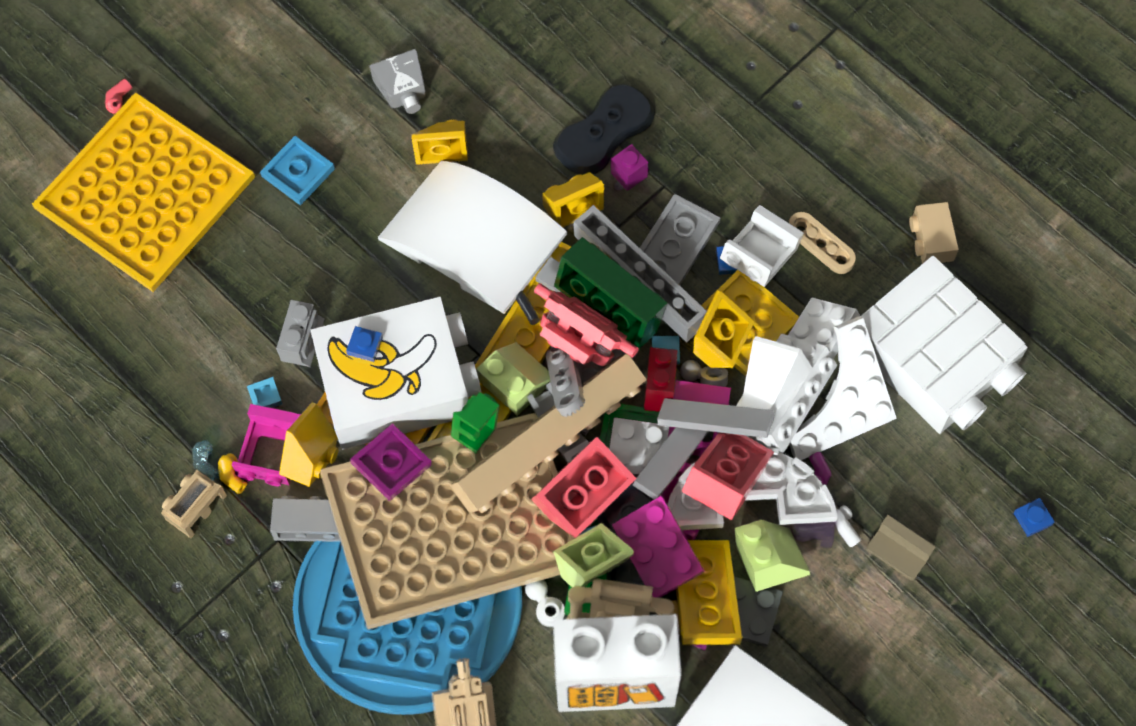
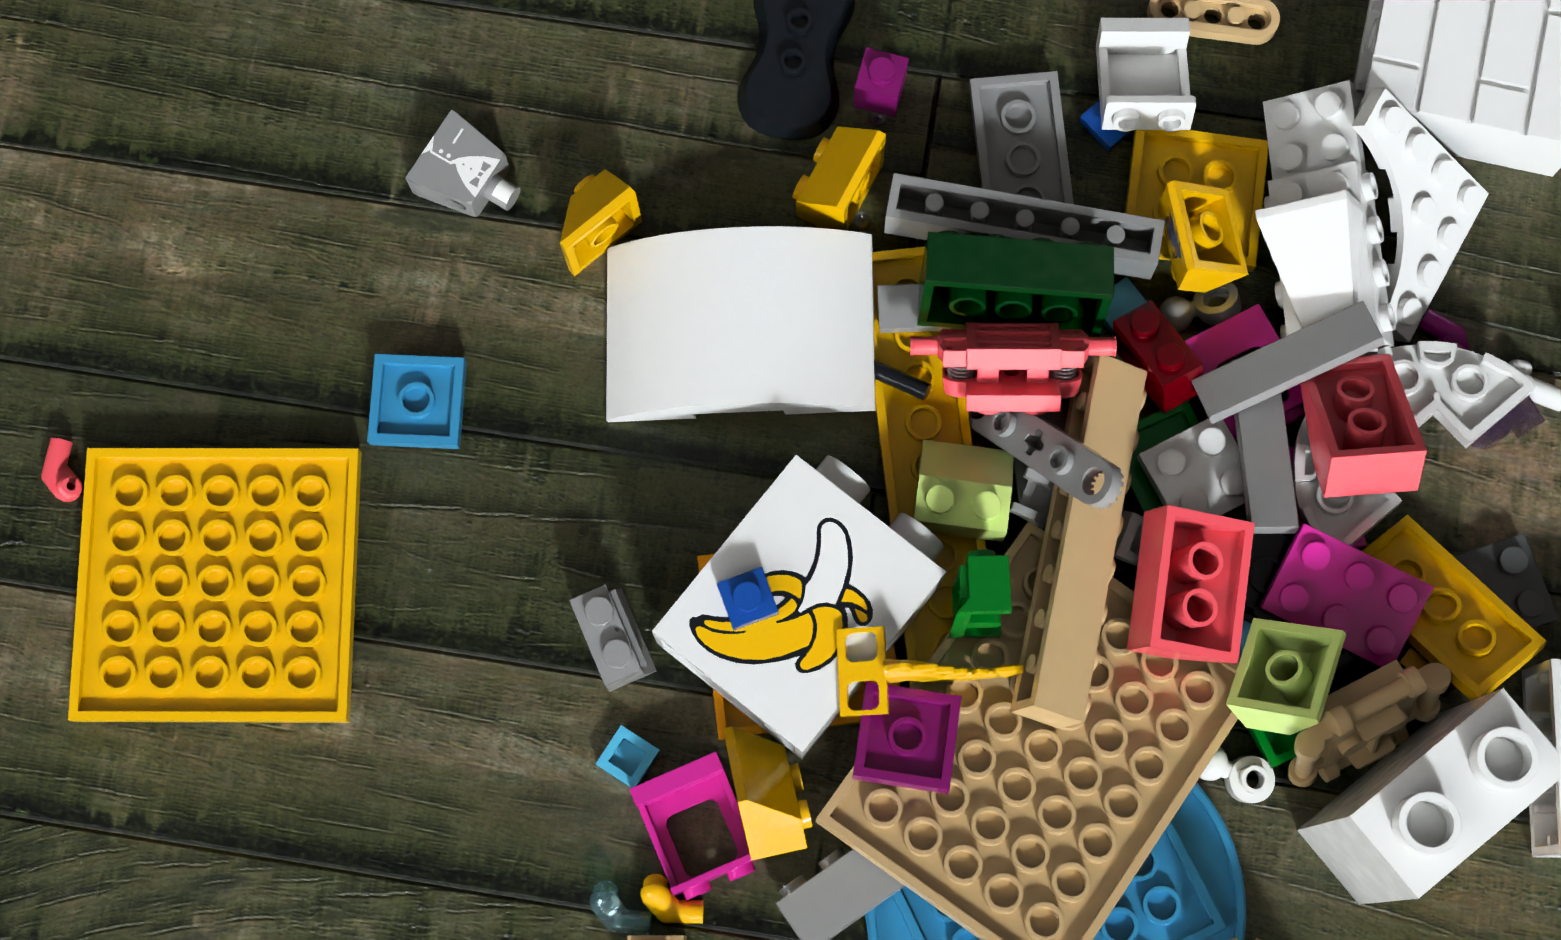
camera: 35 degrees left, 10 degrees up
yellowish green slope [735,520,810,592] -> none
none -> yellow piece [836,626,1024,717]

